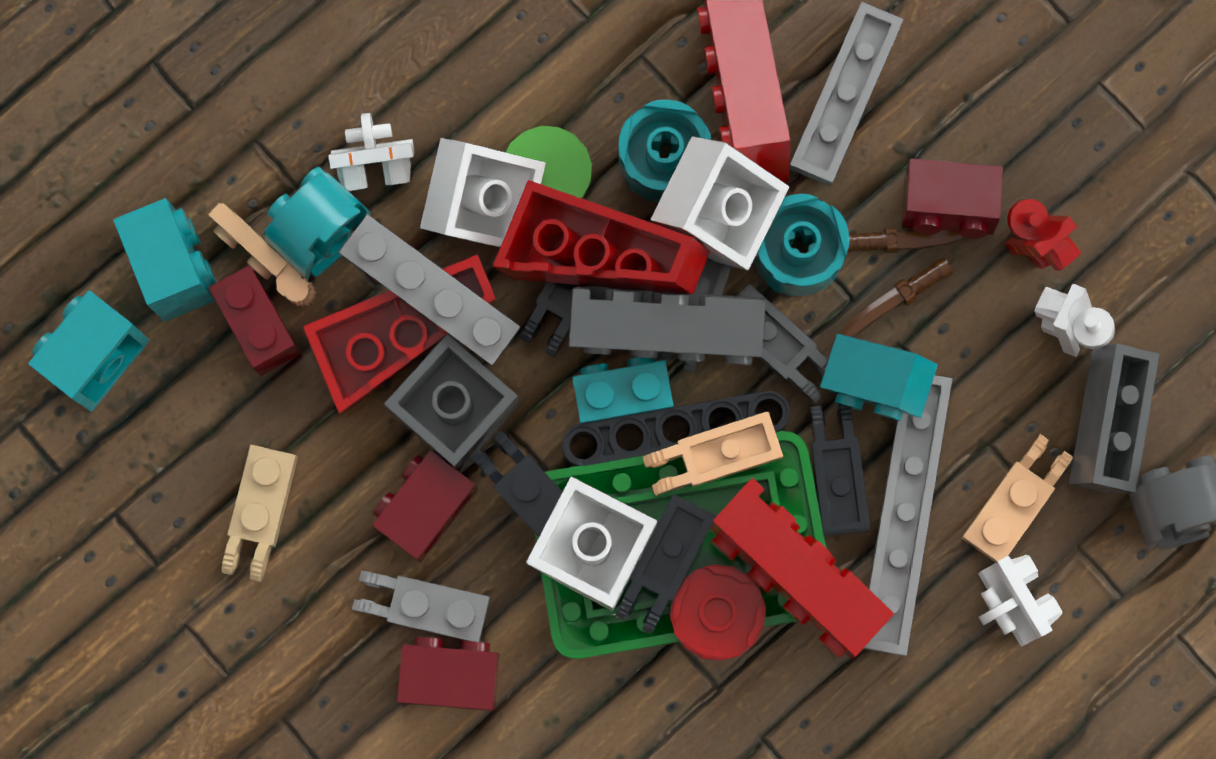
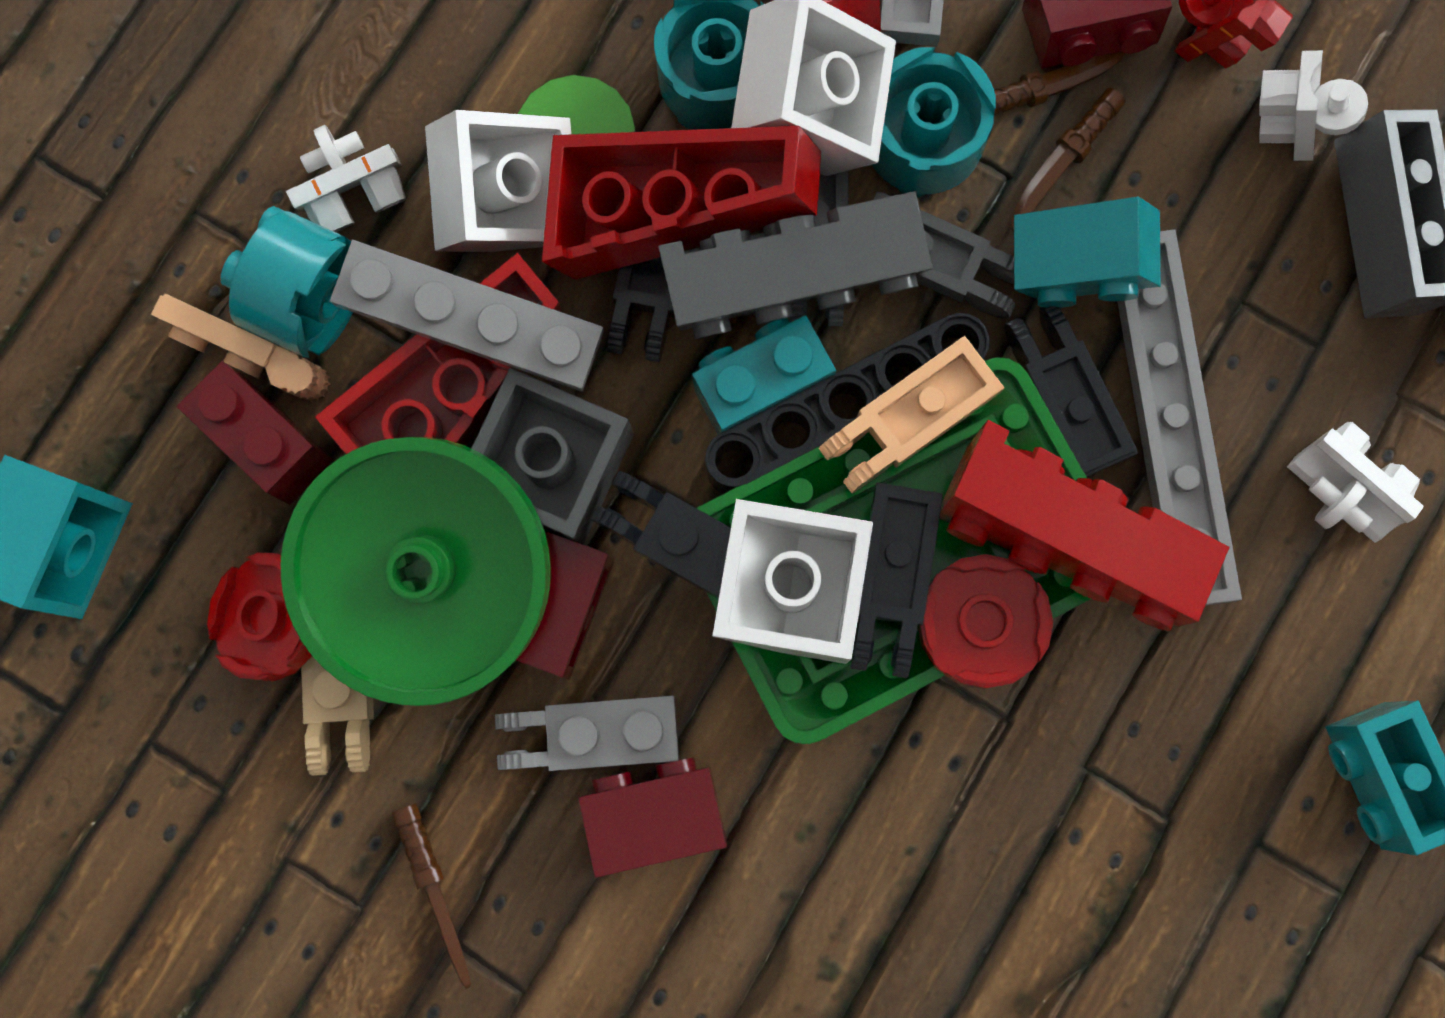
camera: 15 degrees left, 0 degrees up
teal brick [113,198,217,322] -> none
light nougat hinge [961,434,1073,563] -> none
none -> red tile [207,552,312,681]
none -> green dish [281,437,551,706]
none -> reddish brown piece [392,803,471,989]

